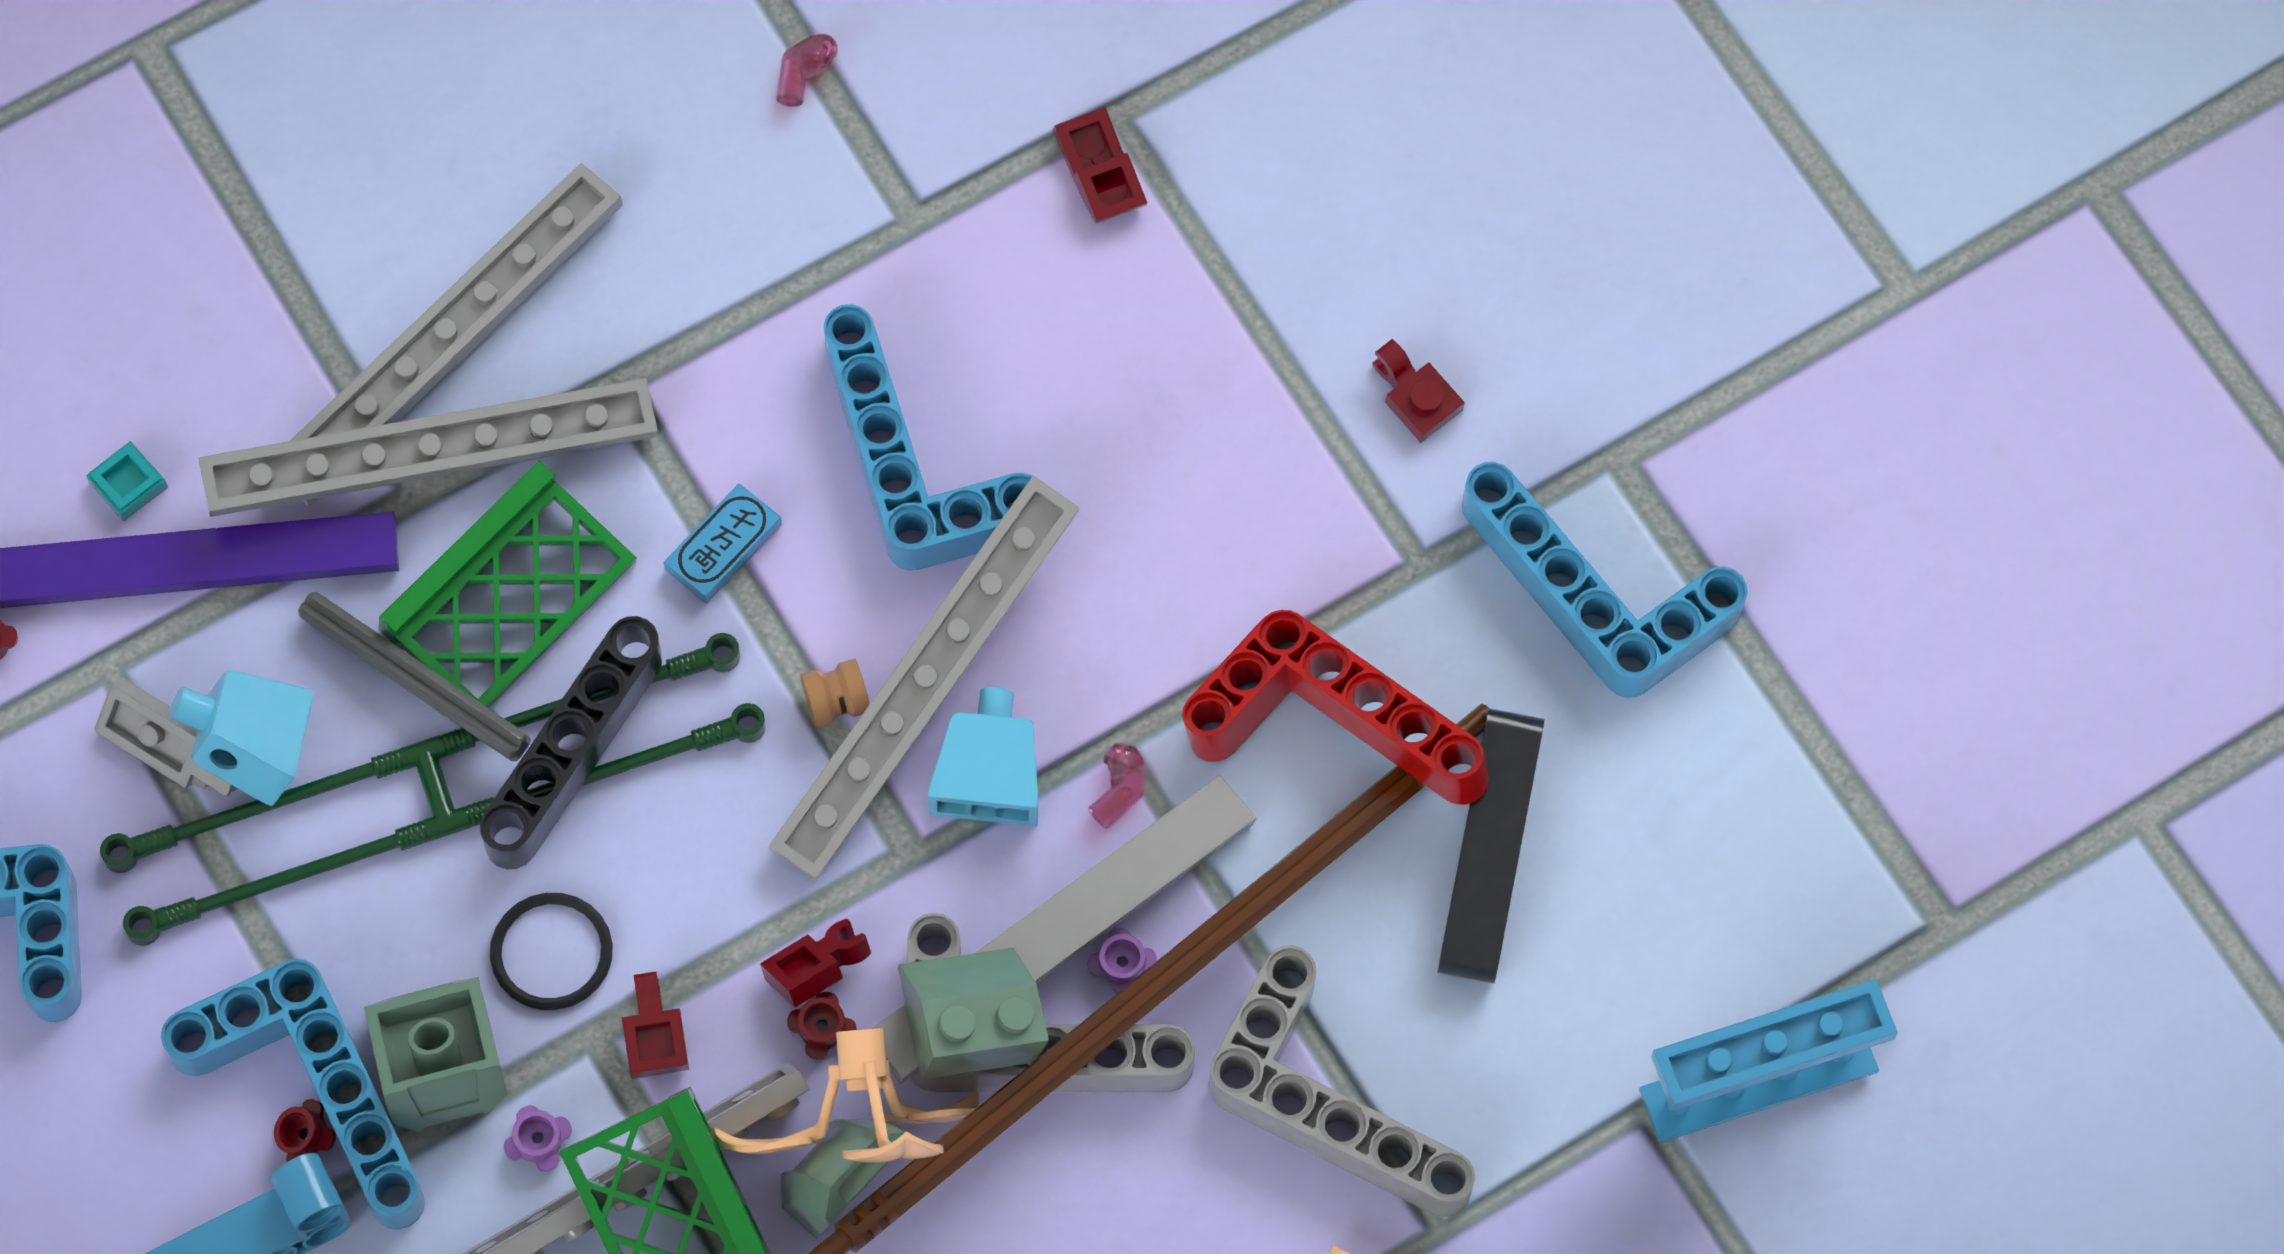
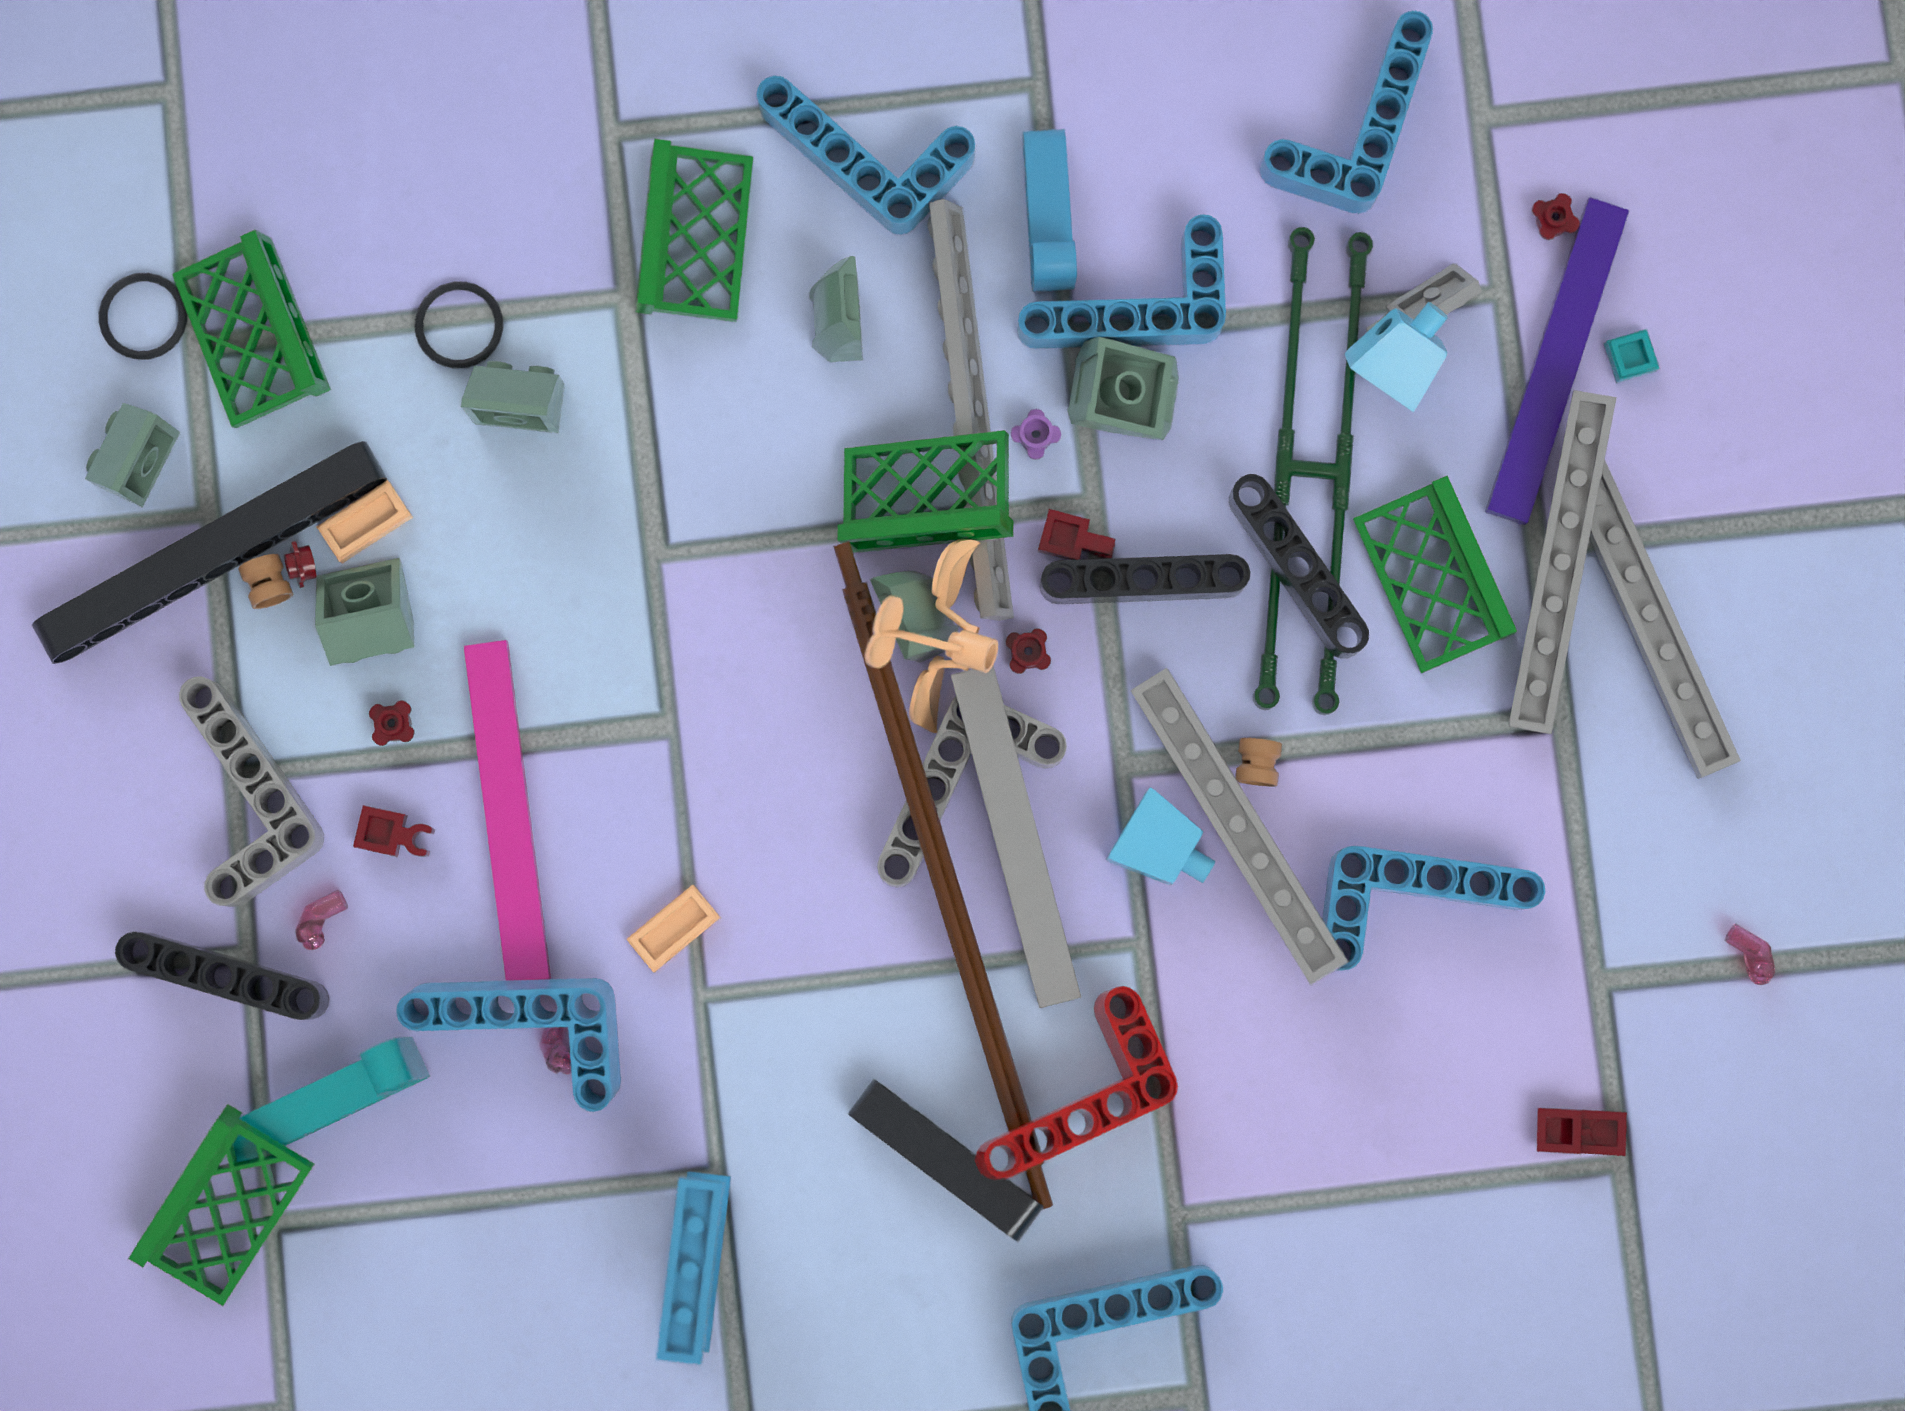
camera: 115 degrees right, 15 degrees up
dark red plate [274,1099,336,1162] -> none
dark grey axle [298,592,531,761] -> none
black tyre [490,892,613,1010] -> none
dark azure tile [663,483,782,604] -> none
dark red plate [760,919,871,1008] -> none
sand green slope [898,948,1049,1080] -> none
medium lavender plate [1087,928,1157,994] -> none
clear pink arm [1088,743,1144,829] -> none
light grey beam [1209,945,1475,1217] -> none
dark red plate [1372,339,1465,443] -> none
none -> black beam [1039,554,1251,604]

